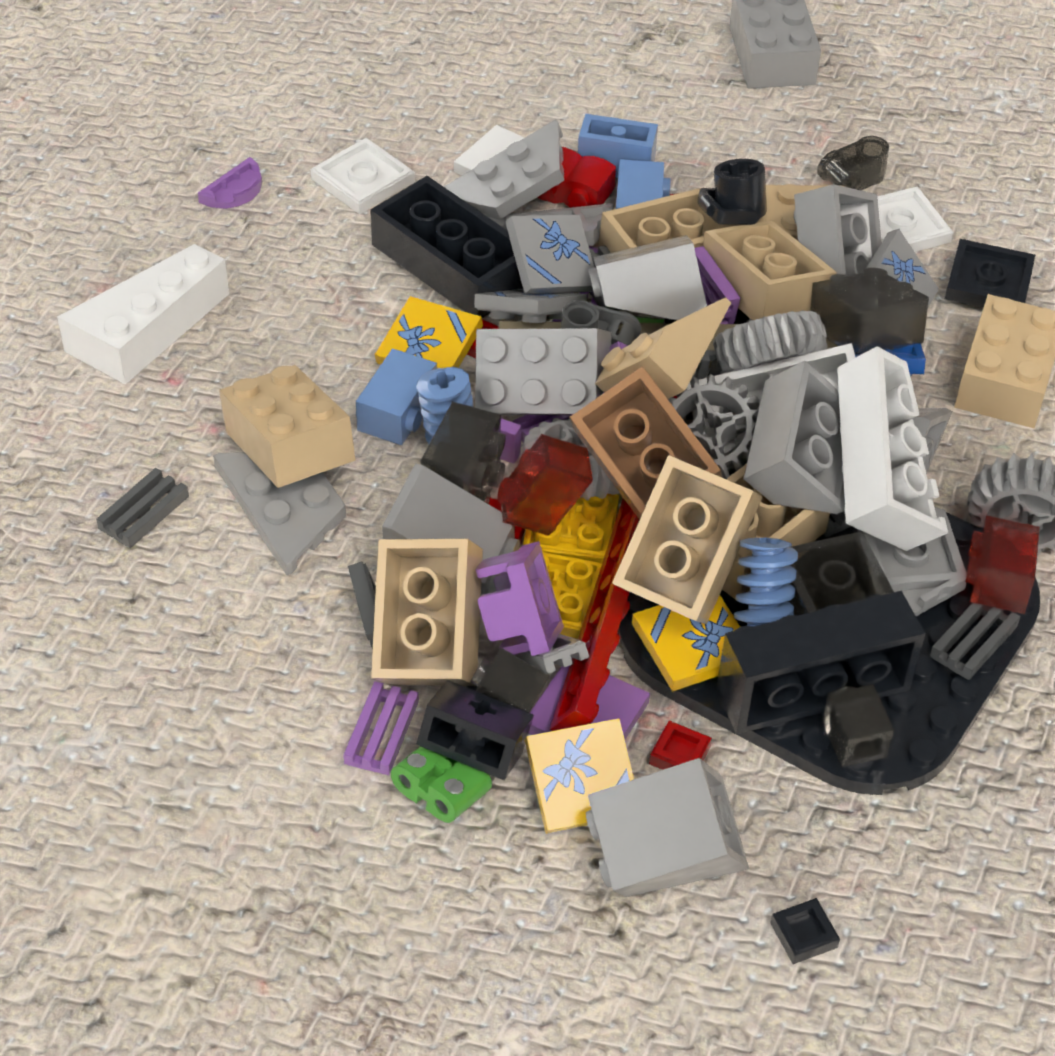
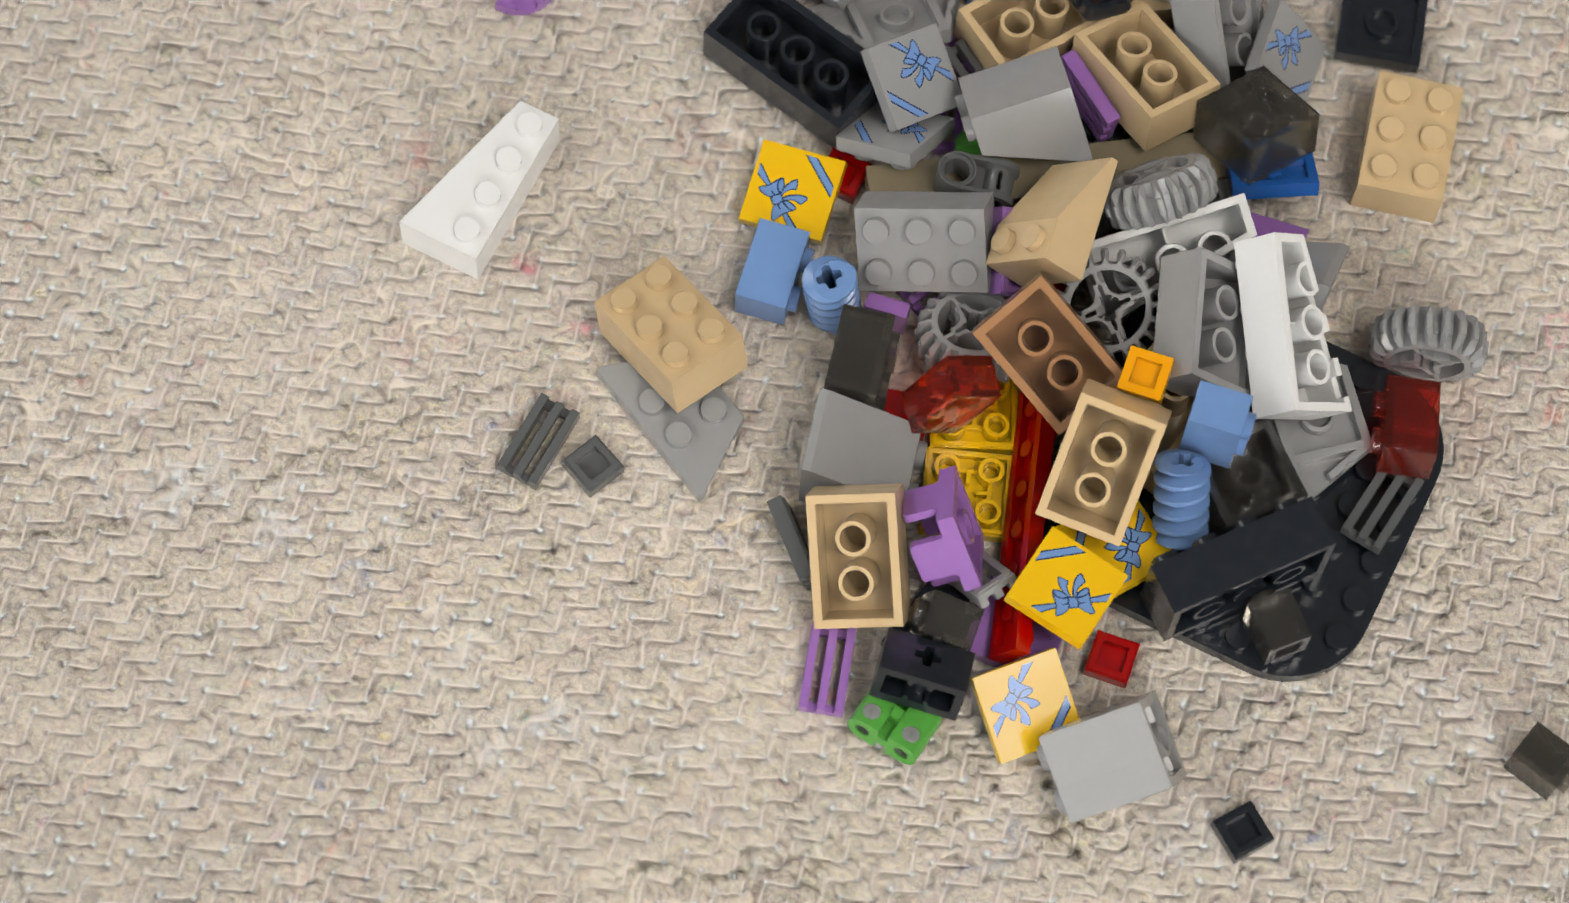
camera: 10 degrees left, 20 degrees up
none -> dark grey tile [562,435,624,498]
none -> yellow tile [1003,526,1129,650]
none -> light orange plate [1117,345,1175,404]
none -> medium blue brick [1178,380,1257,469]

